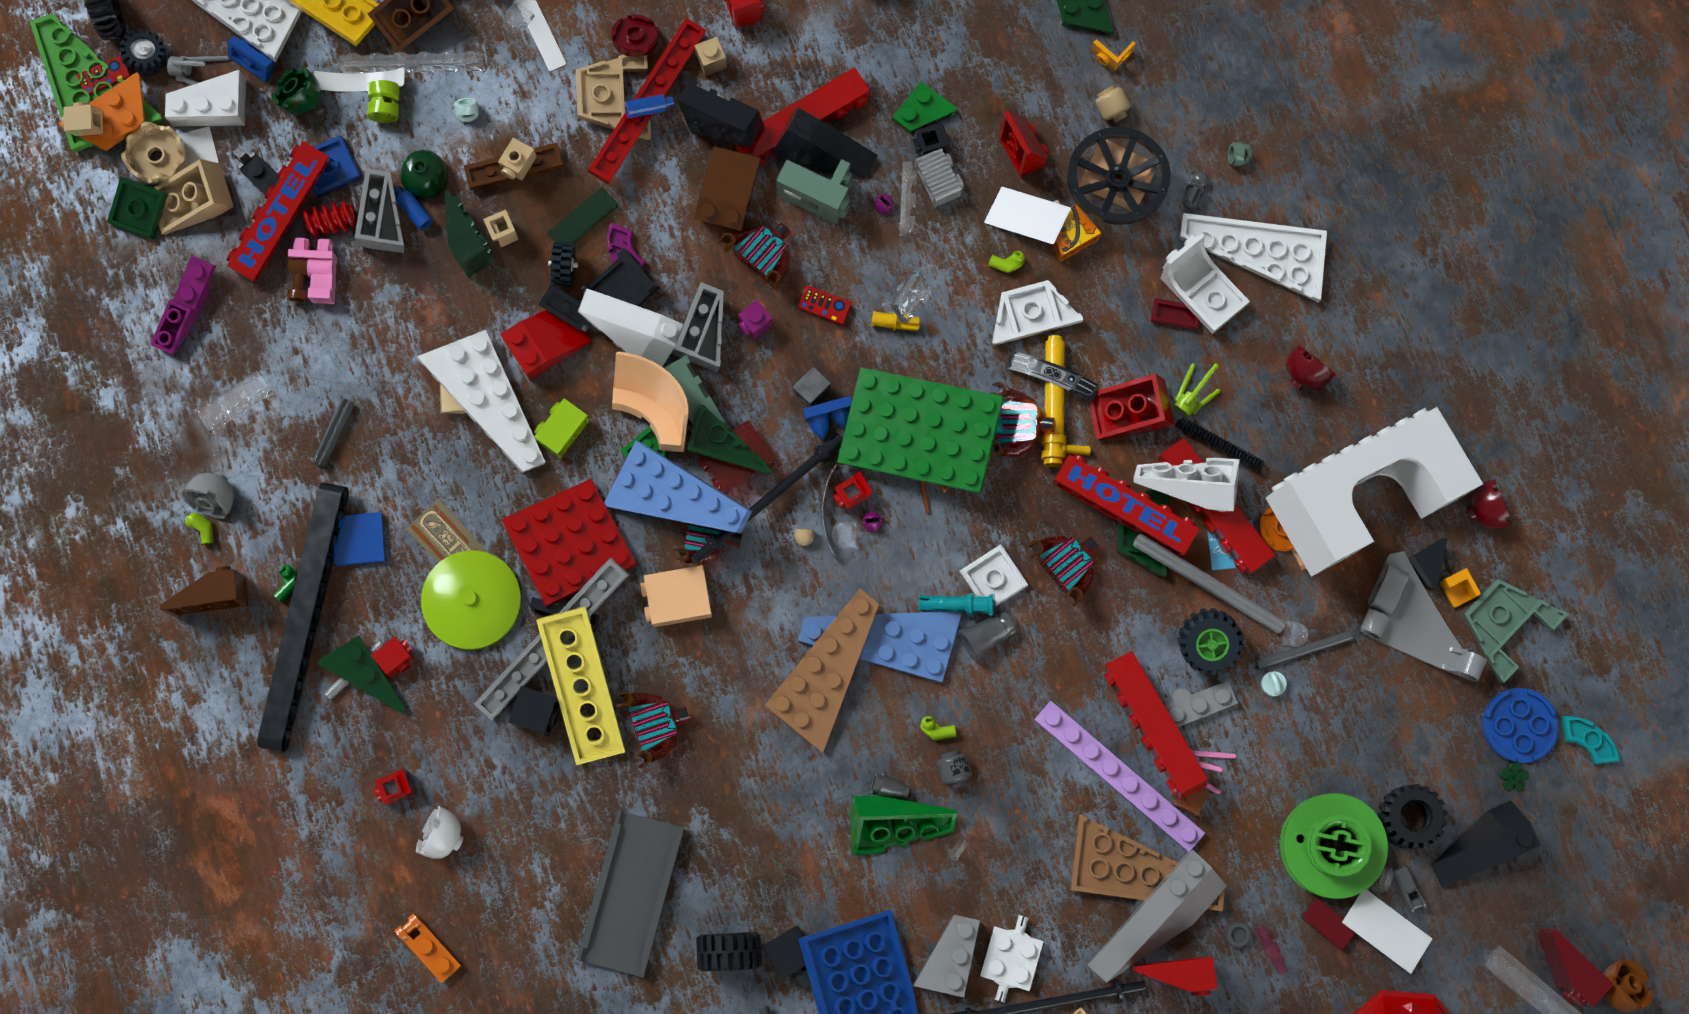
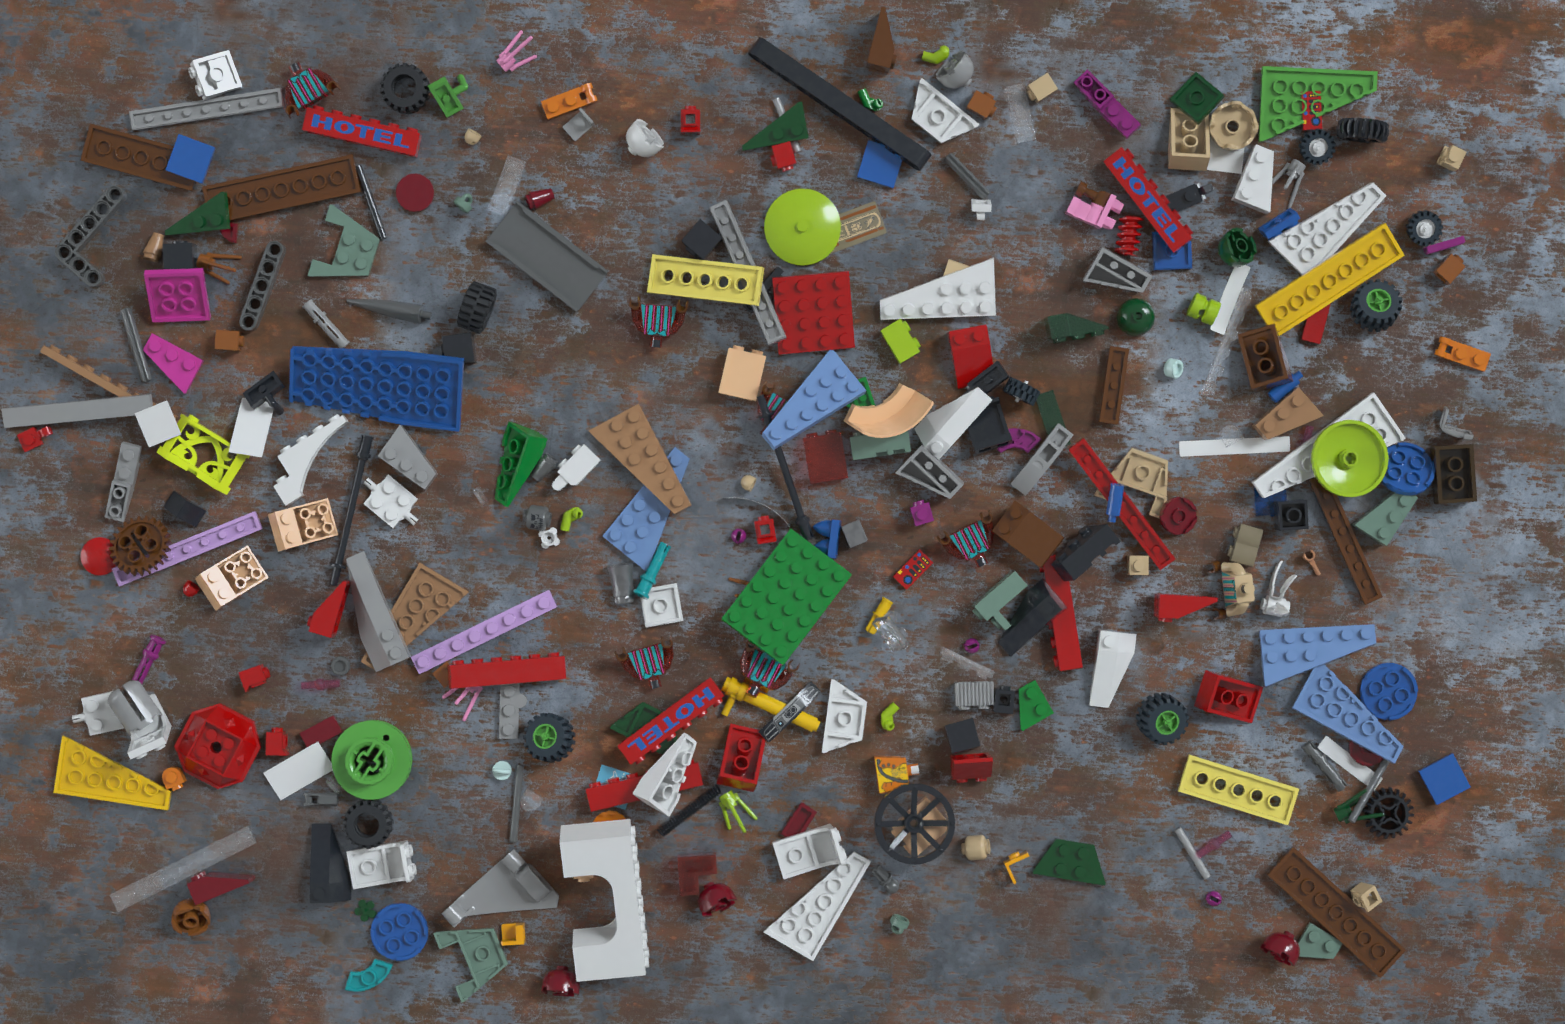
camera: 120 degrees right, 10 degrees up
orange wing [58,72,146,151] -> none
tan brick [62,102,103,136] -> none
blue cylinder [394,186,433,231] -> none
tan brick [483,210,519,247] -> none
tan brick [498,138,537,181] -> none
dark green wing [687,404,772,475] -> none
clear tile [831,522,857,549] -> none
white sticker [984,187,1071,244] -> none
light grey axle [1133,534,1286,633] -> none
black slope [1408,538,1448,590] -> none
none -> red window [266,727,290,756]
none -> white bracket [346,840,417,889]
none -> clear plate [488,155,527,216]
none -> dark red cone [525,188,555,210]
none -> white plate [539,527,560,549]
none -> white hinge [552,444,601,491]
none -> light grey bracket [563,108,595,141]
none -> clear red brick [677,852,717,896]
none -> white wing [911,78,979,144]
none -> black head [944,718,981,754]
none -> dark orange brick [966,90,997,120]
none -> white tile [971,199,992,220]
none -> light grey slope [1011,423,1073,496]
none -> tan brick [1026,73,1058,103]
none -> white wedge [1089,630,1137,708]

